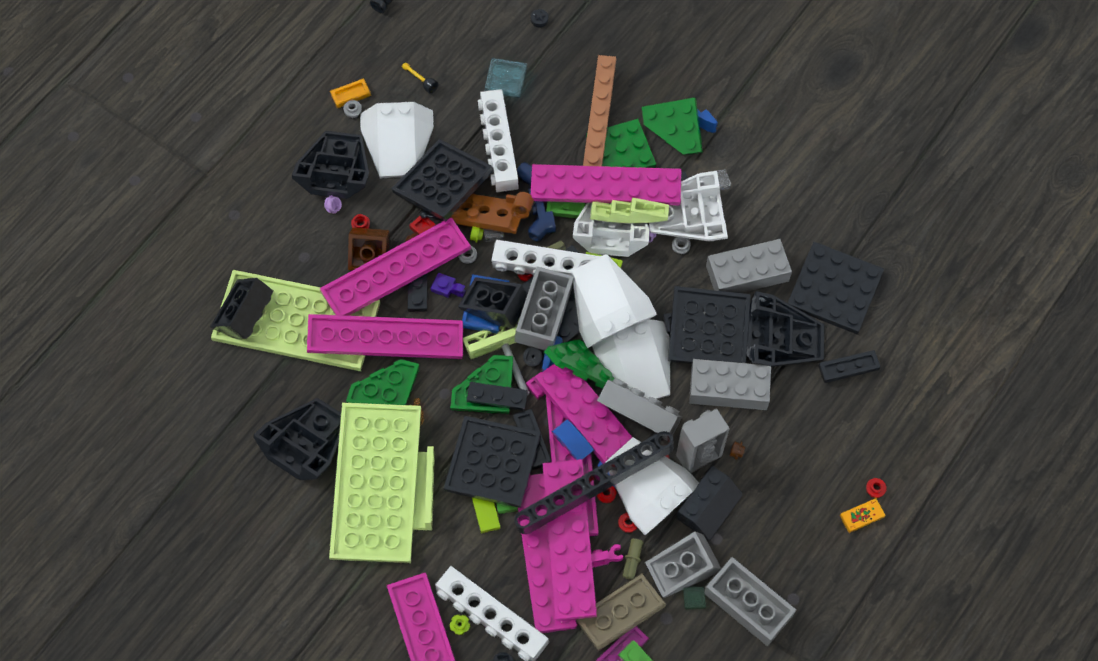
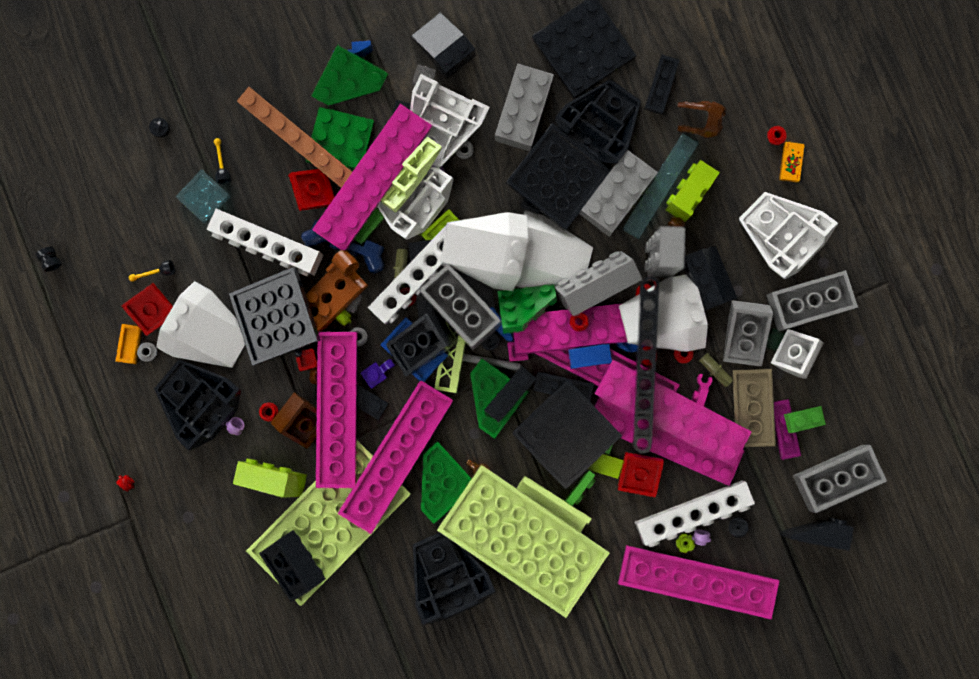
camera: 55 degrees left, 20 degrees up
none -> red plate [116,475,135,492]
none -> red hinge [121,283,173,336]
none -> black hinge [214,138,232,184]
none -> lime wedge [233,458,307,497]
none -> red hinge [288,169,335,211]
none -> slope [412,13,476,79]
none -> bright green plate [565,470,595,506]
none -> red plate [569,312,589,332]
none -> red hinge [617,452,664,498]
none -> clear light blue tile [622,133,698,239]
none -> lime wedge [666,160,719,222]
none -> reddish brown piece [677,101,726,138]
none -> lavender plate [692,530,711,546]
none -> white wedge [739,192,838,279]
none -> white brick [771,329,823,379]

